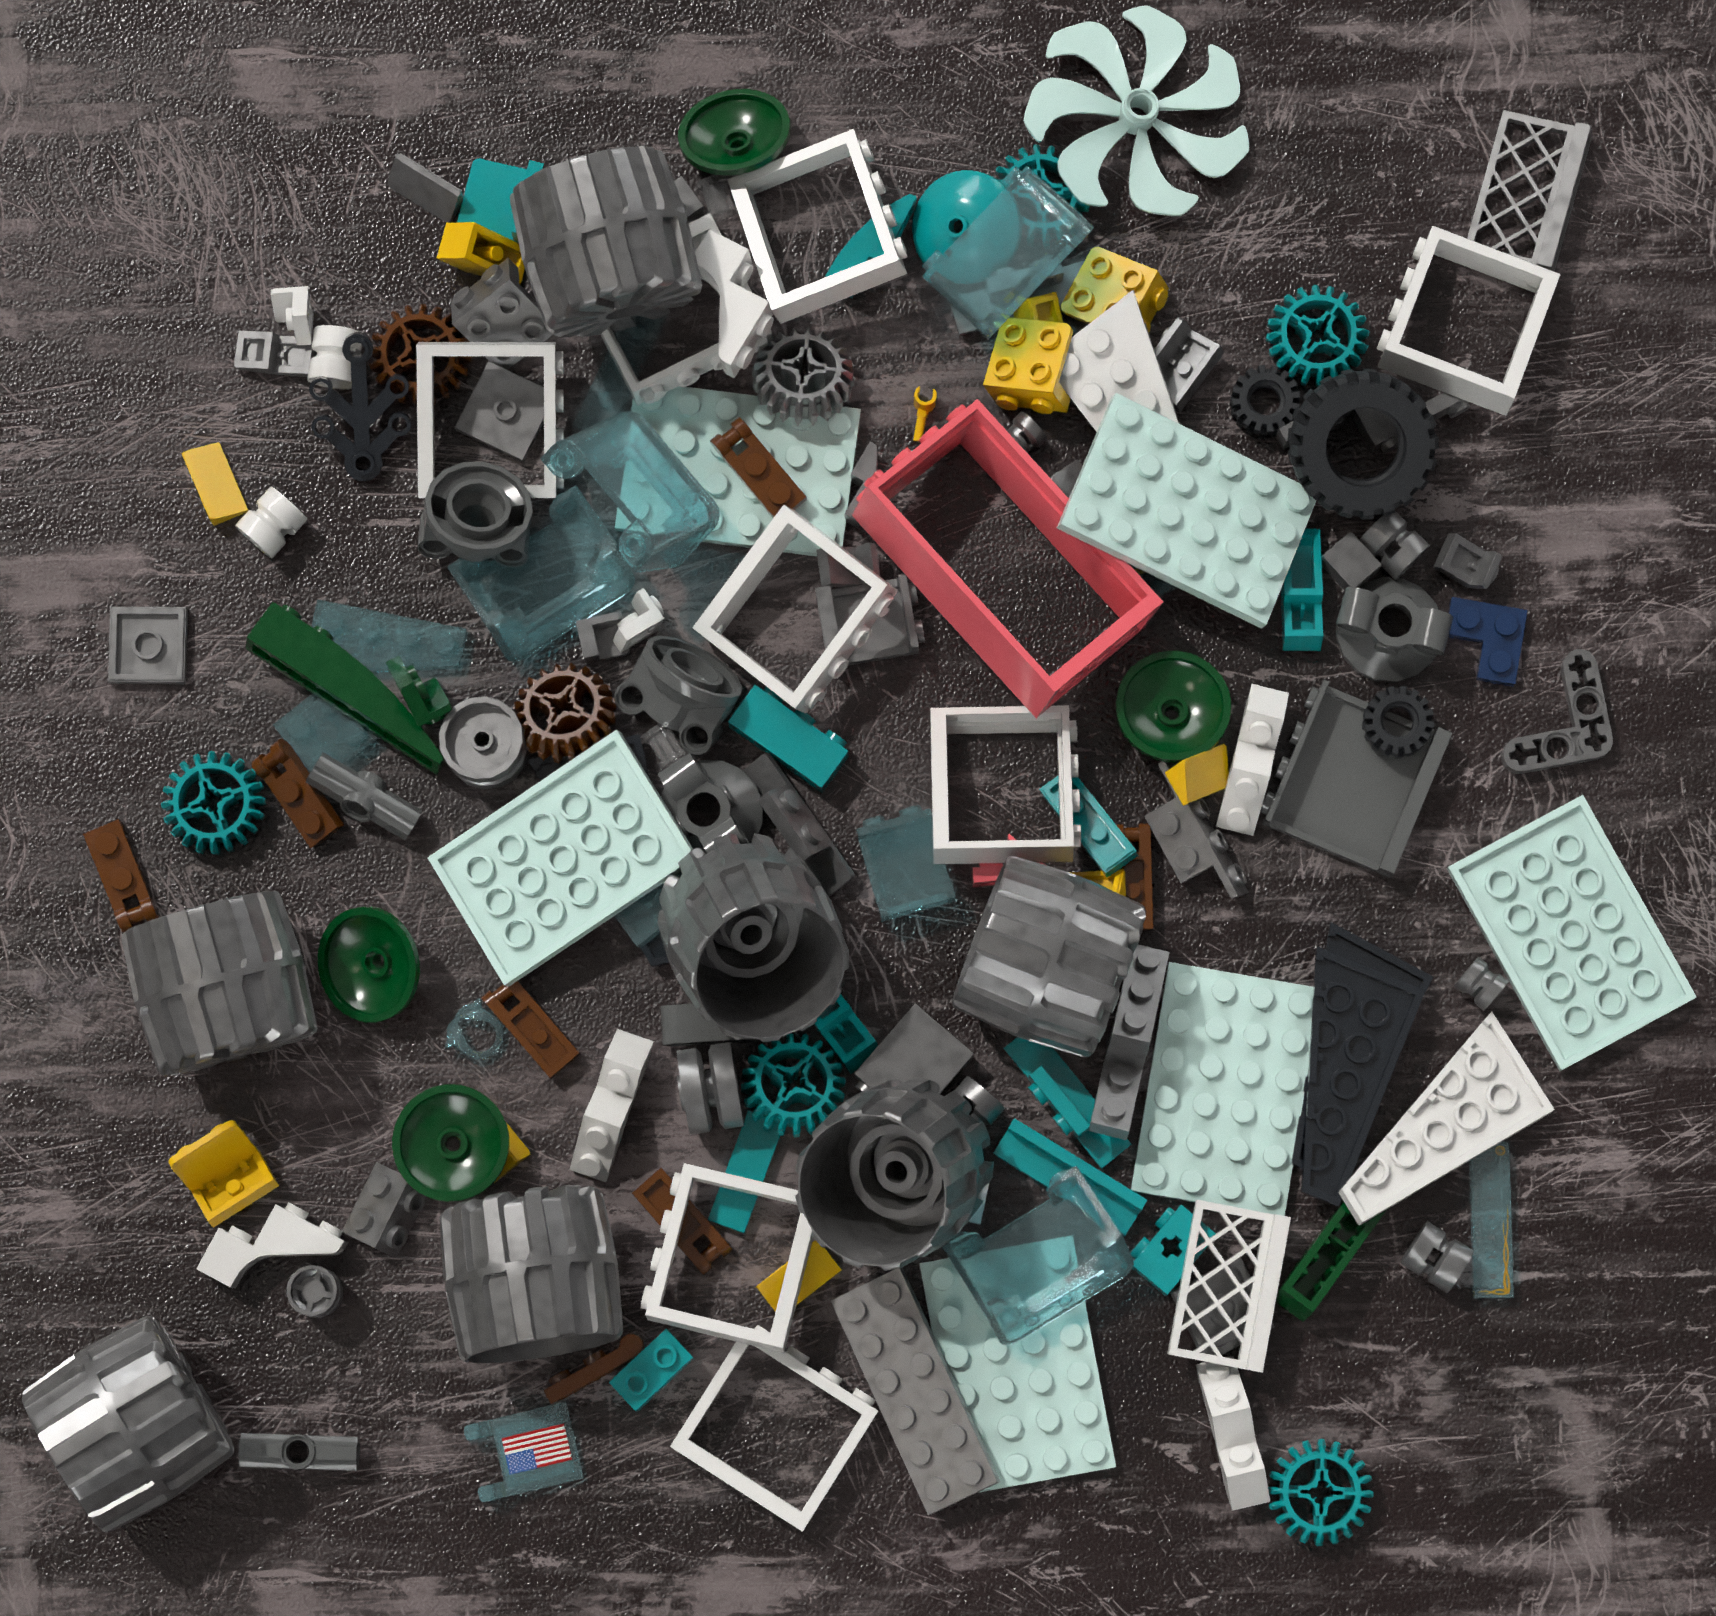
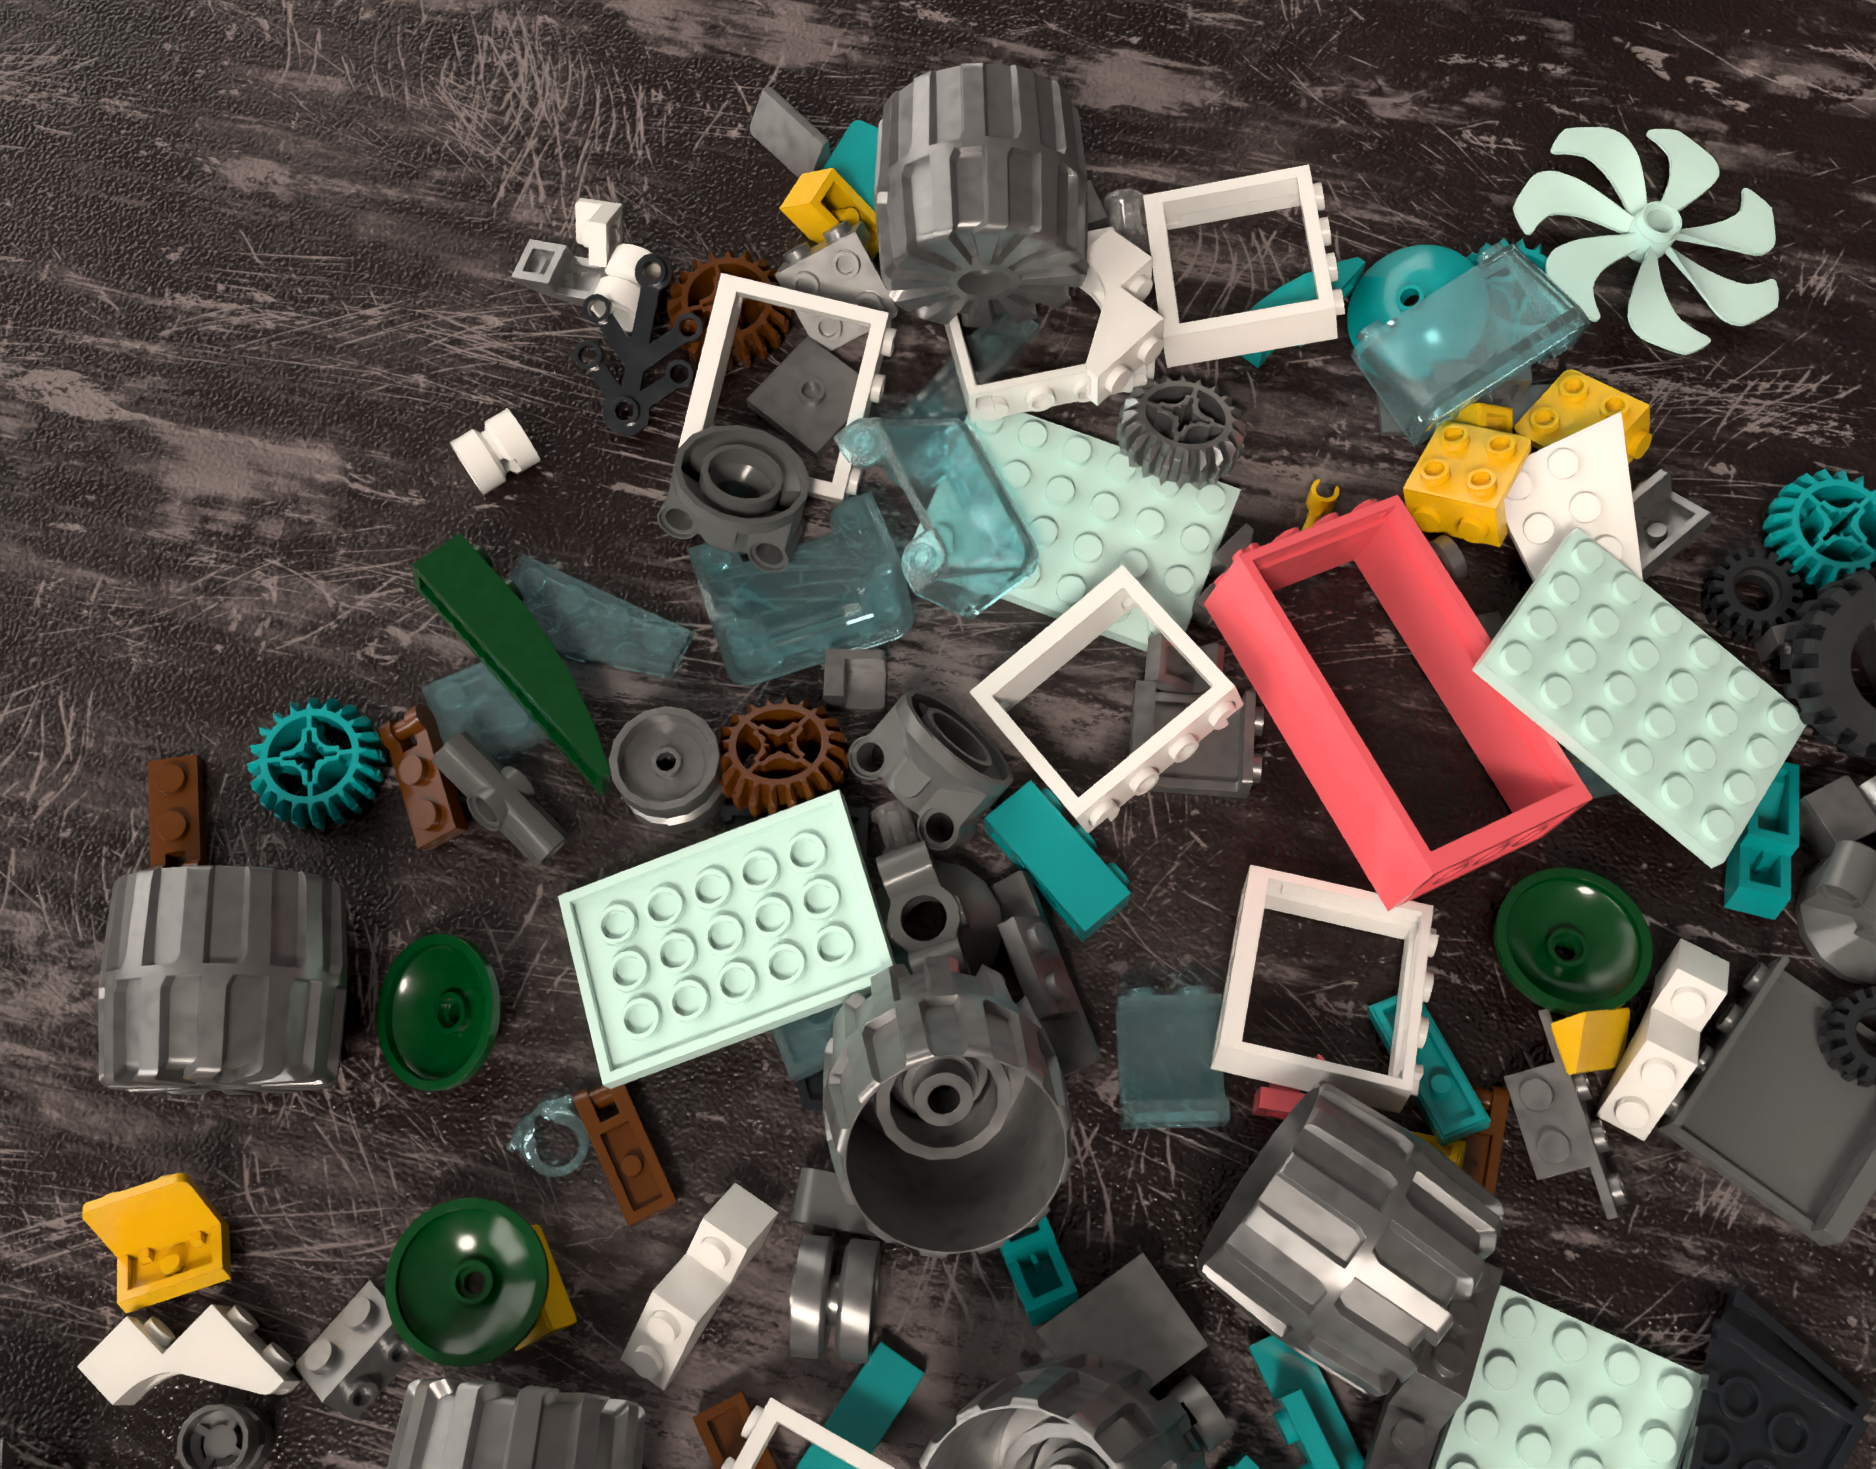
camera: 15 degrees right, 10 degrees down
flat silver tile [108,607,188,684] -> none
yellow slope [182,442,248,526] -> none
dark green bracket [385,656,453,727] -> none
white bracket [612,588,664,653] -> none
dark green dish [678,89,791,176] -> none
reddish brown plate [710,417,807,518] -> none
teal gear [741,1033,846,1138] -> none

